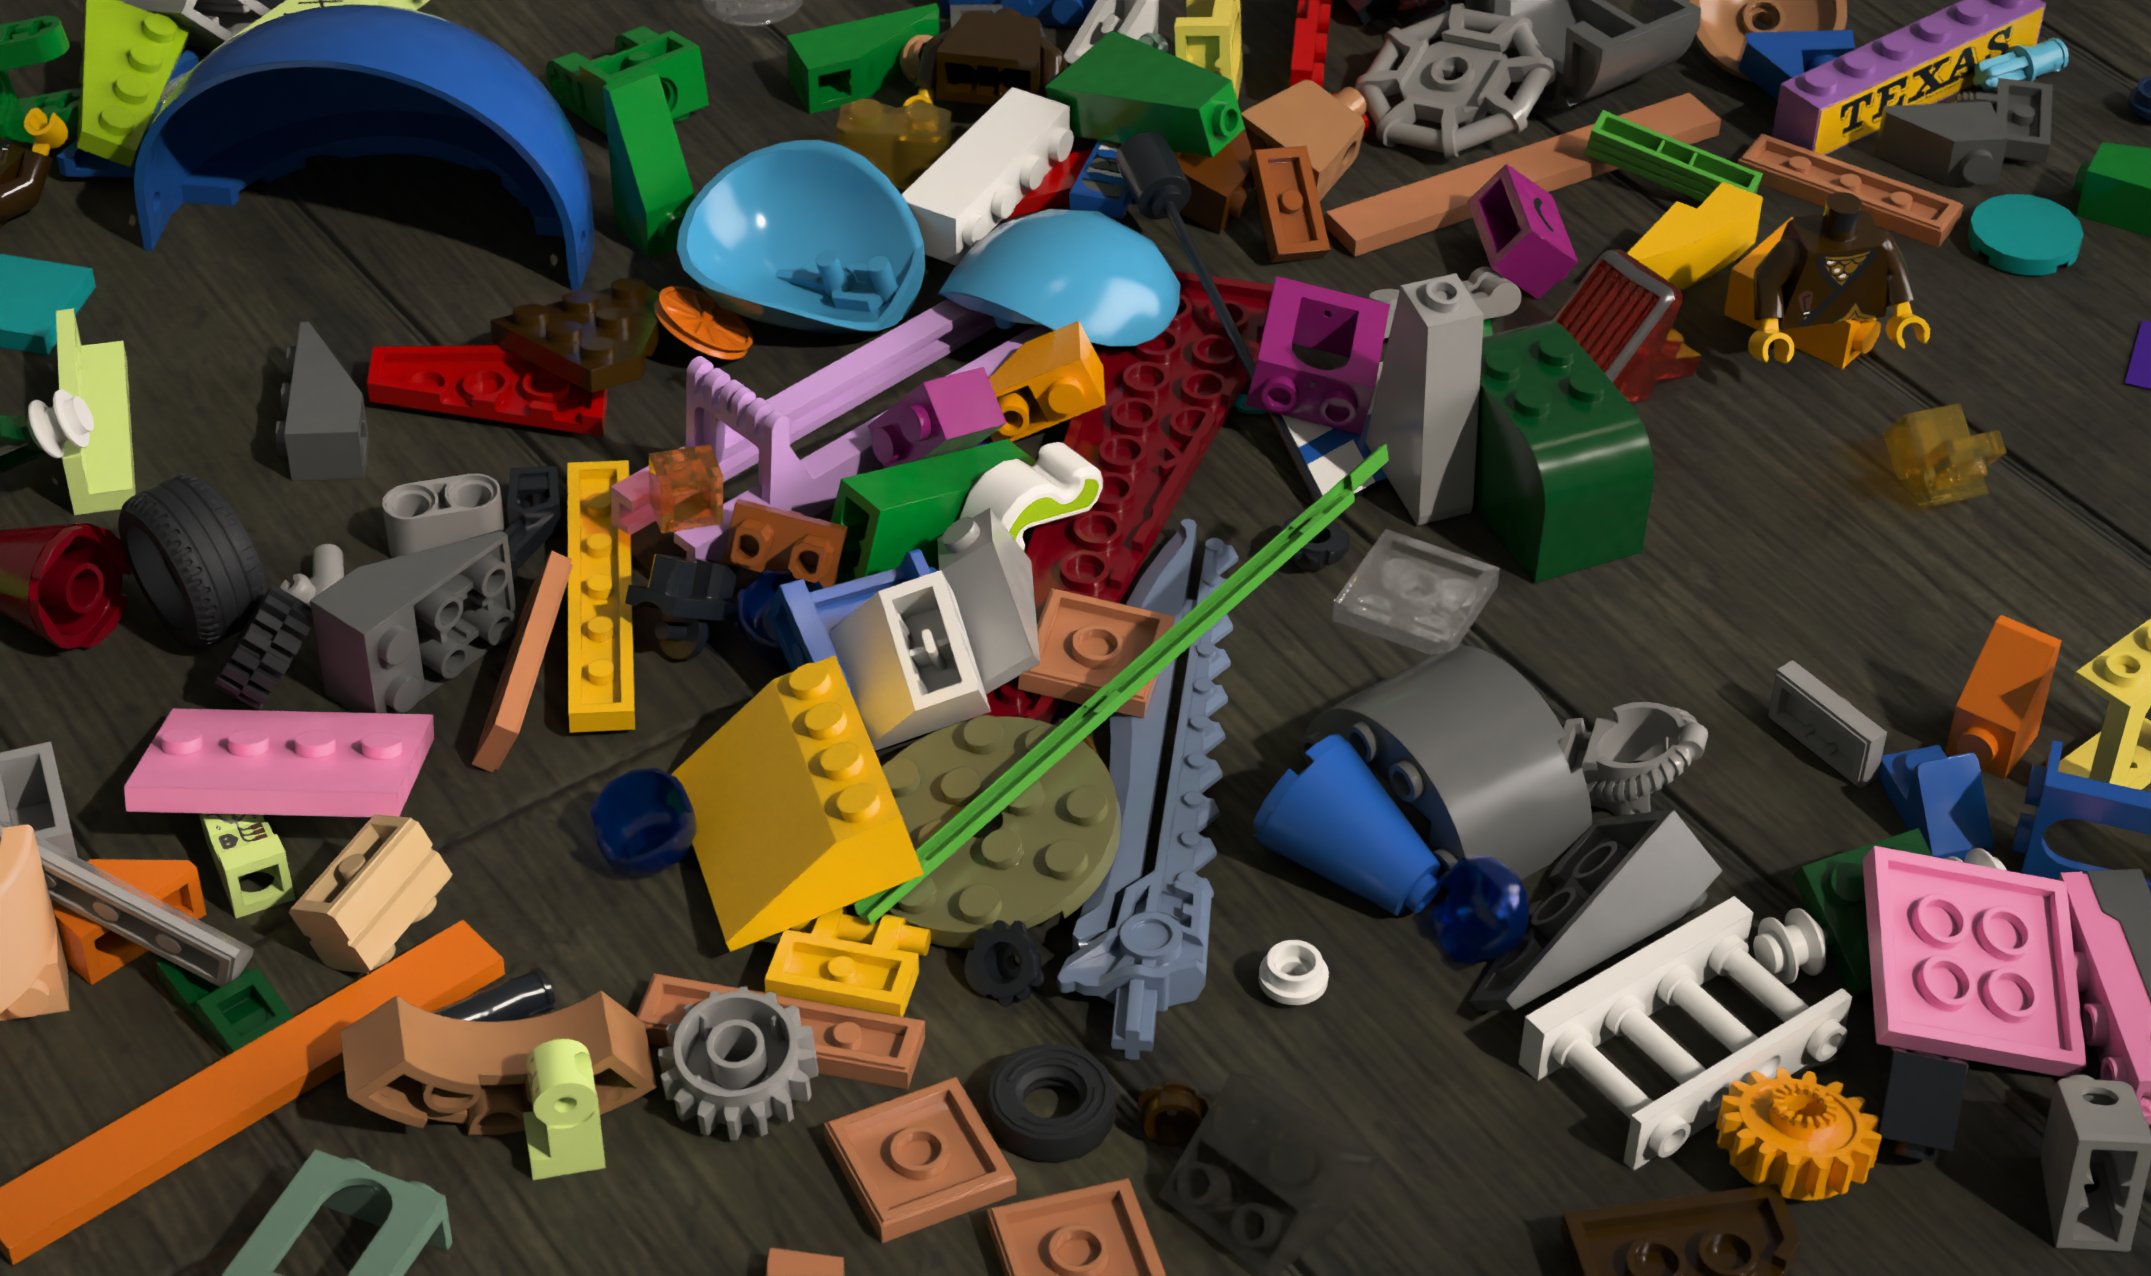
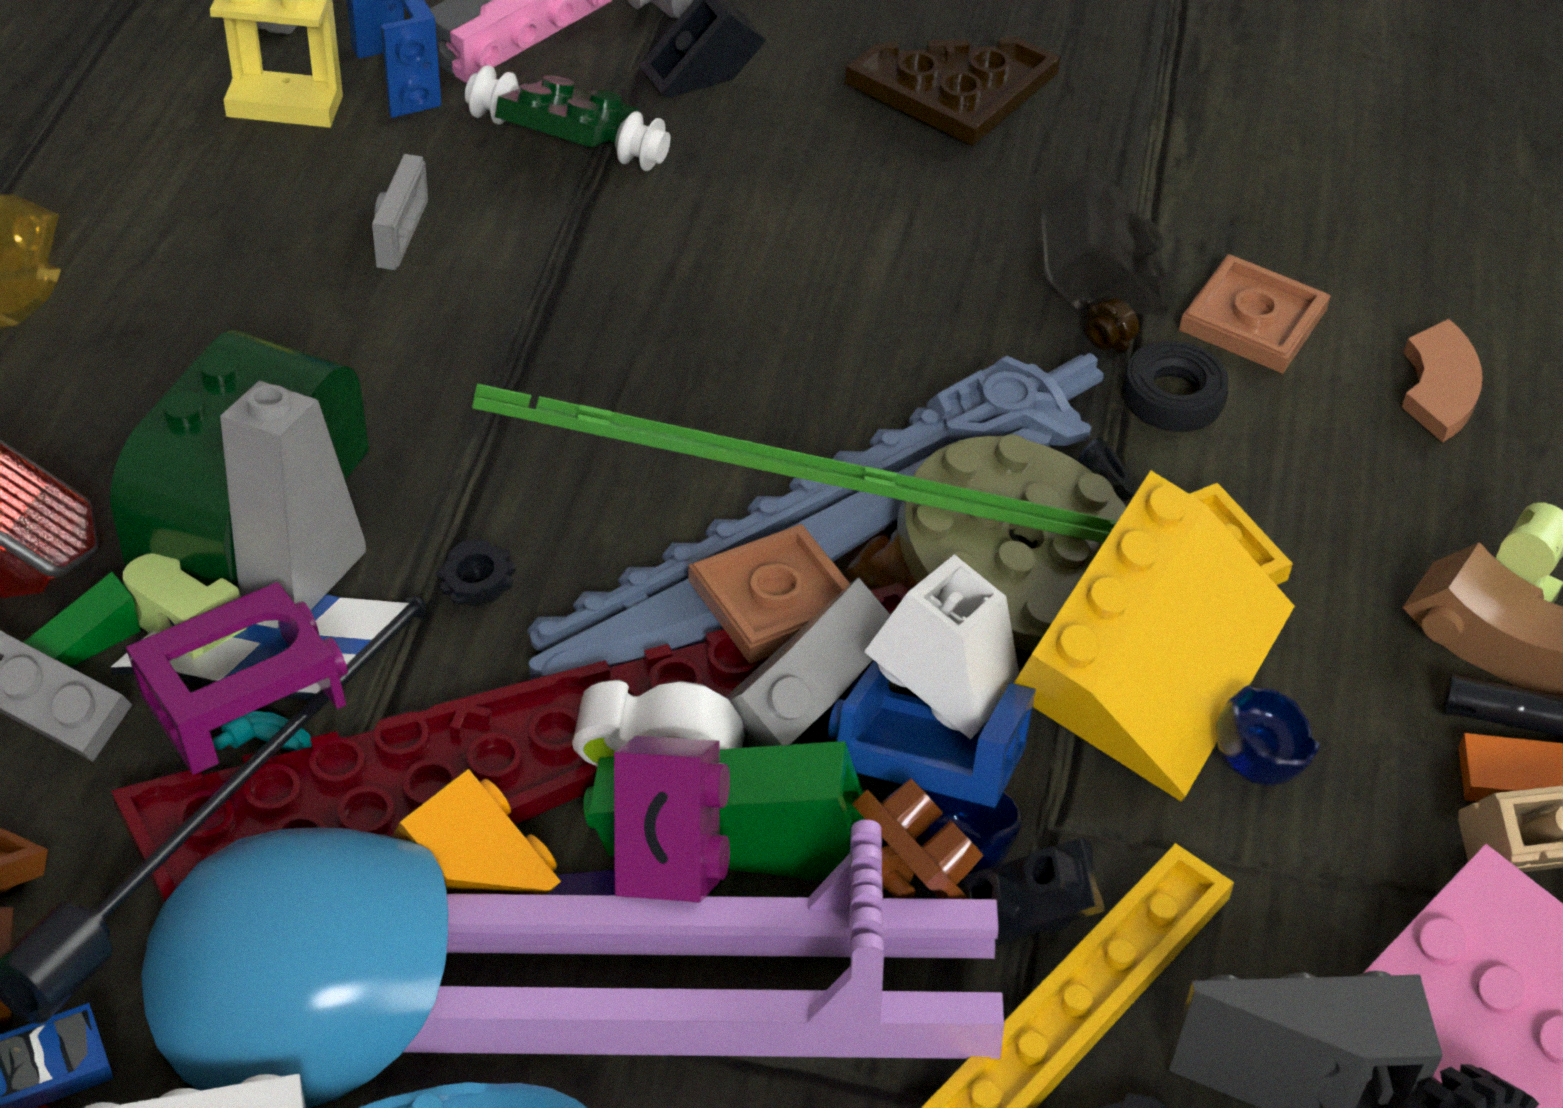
camera: 135 degrees left, 5 degrees up
nougat tile [472,550,573,773] -> none
nougat tile [636,973,925,1090] -> none
clear orange plate [649,444,723,534] -> none
light grey gear [658,987,818,1140] -> none
nougat tile [824,1077,1016,1243] -> none
blue cone [1253,734,1442,916] -> none
white plate [1259,940,1329,1005] -> none
dark grey cylinder [1300,645,1592,909] -> none
clear plate [1332,529,1500,655] -> none
clear blue hair [1431,854,1529,967] -> none
dark grey wedge [1469,810,1723,1011] -> none
white fence [1519,896,1852,1171] -> none
light grey piece [1557,702,1708,816] -> none
light orange gear [1716,1068,1882,1201] -> none
bright pink plate [1862,846,2087,1077] -> none
blue slope [1877,745,1994,860] -> none
orange slope [1945,615,2062,780] -> none

